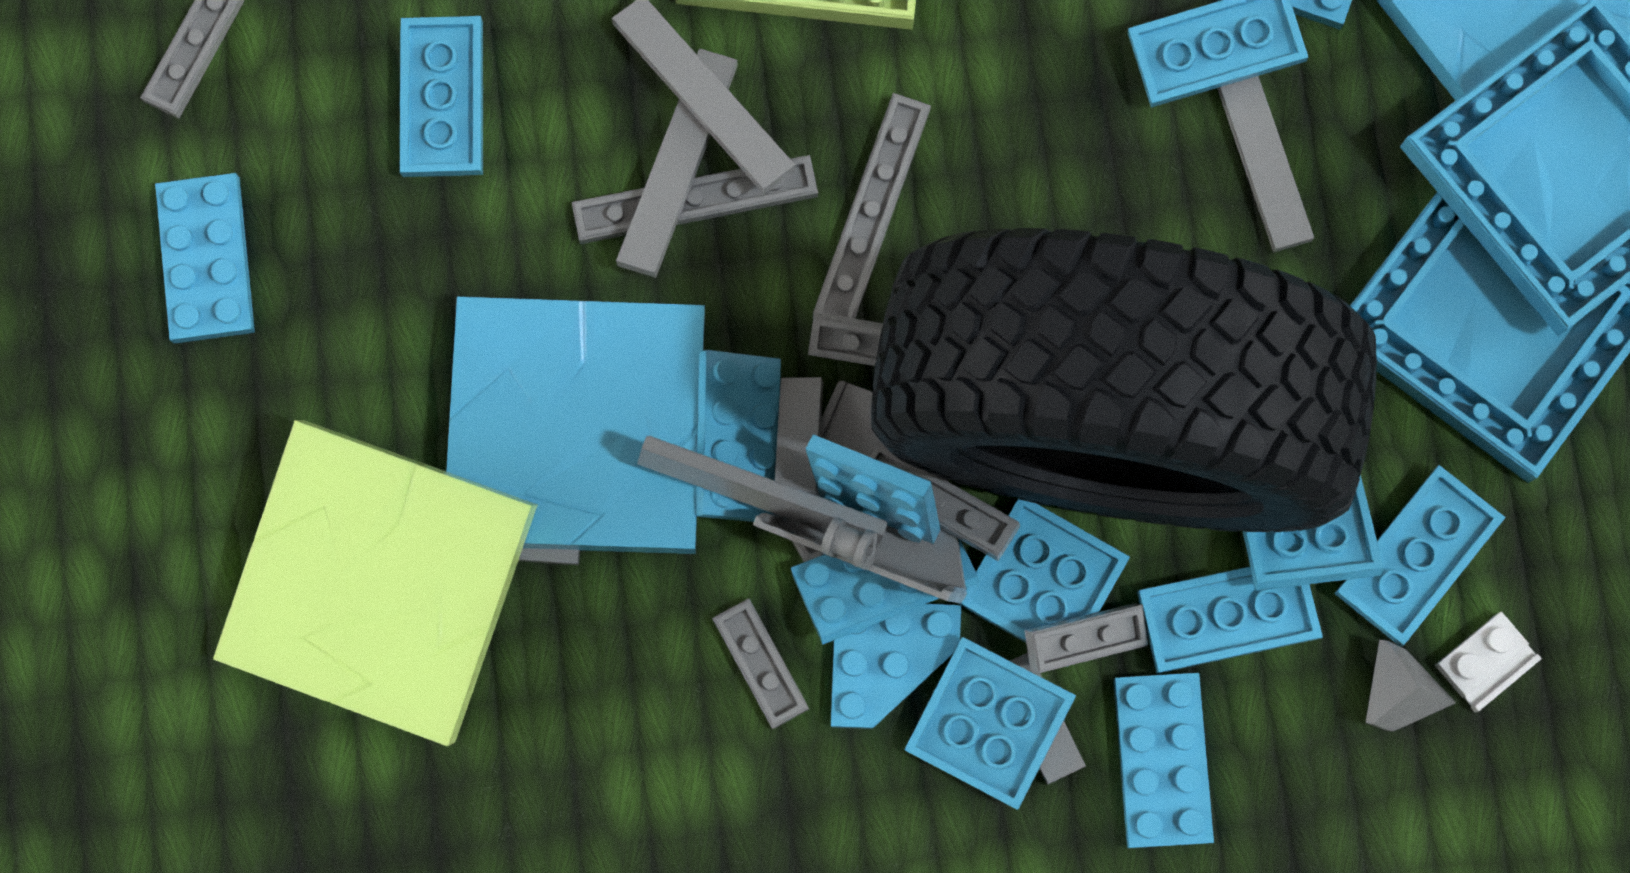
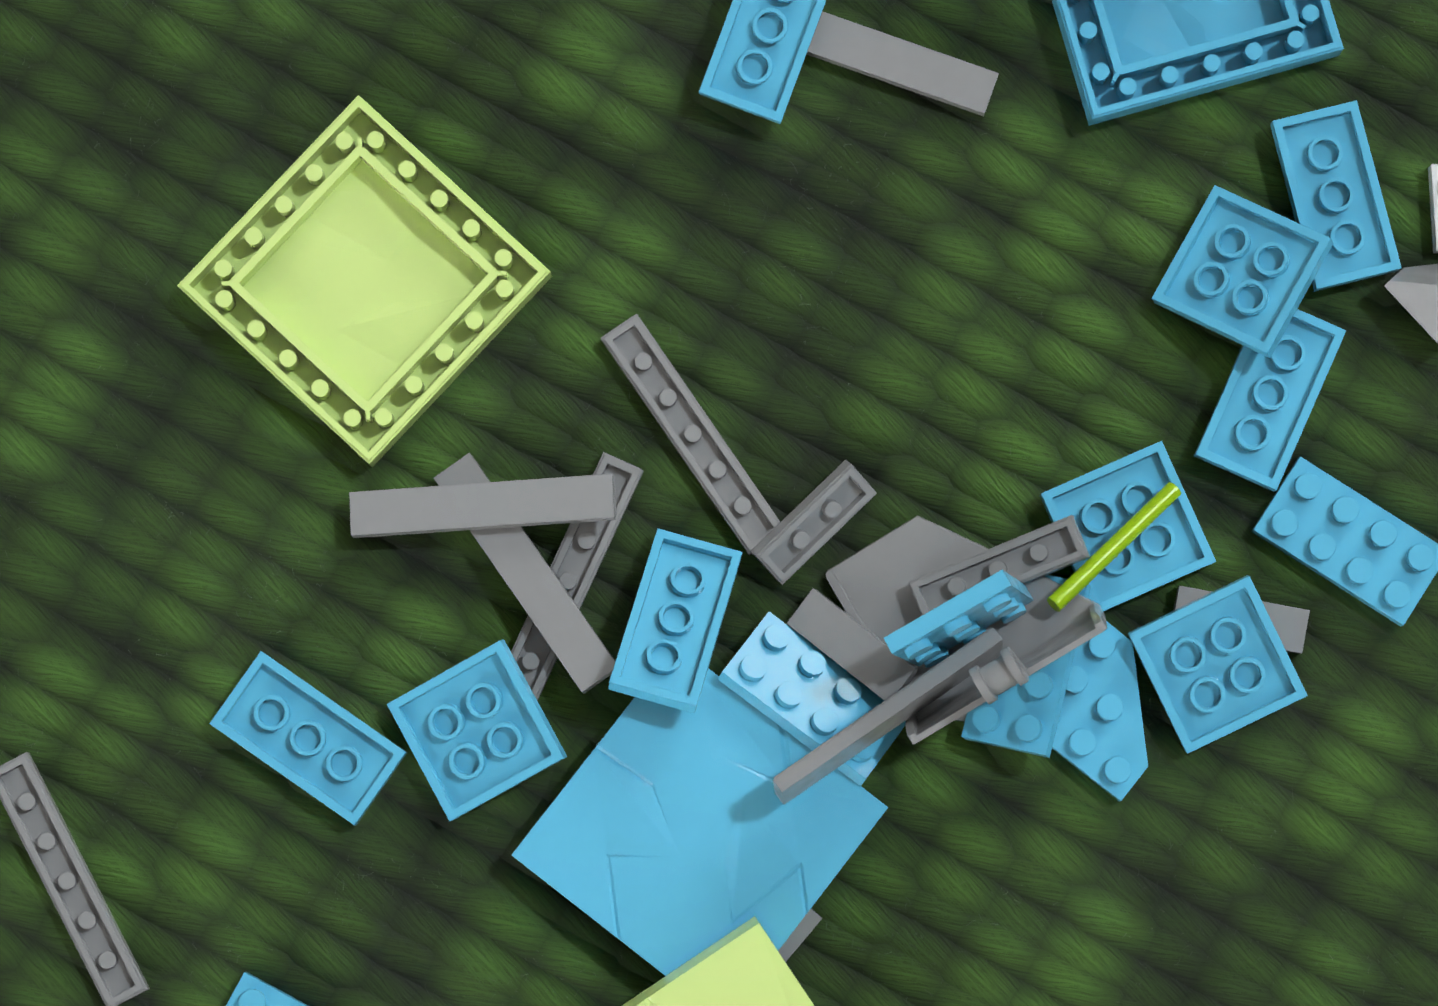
camera: 55 degrees left, 5 degrees up
light grey tile [712,599,809,730] -> none
black tyre [871,228,1377,532] -> none
light grey tile [1024,603,1148,674] -> none
none -> medium azure plate [387,640,567,821]
none -> medium azure plate [608,528,742,714]
none -> lime bar [1047,482,1181,612]

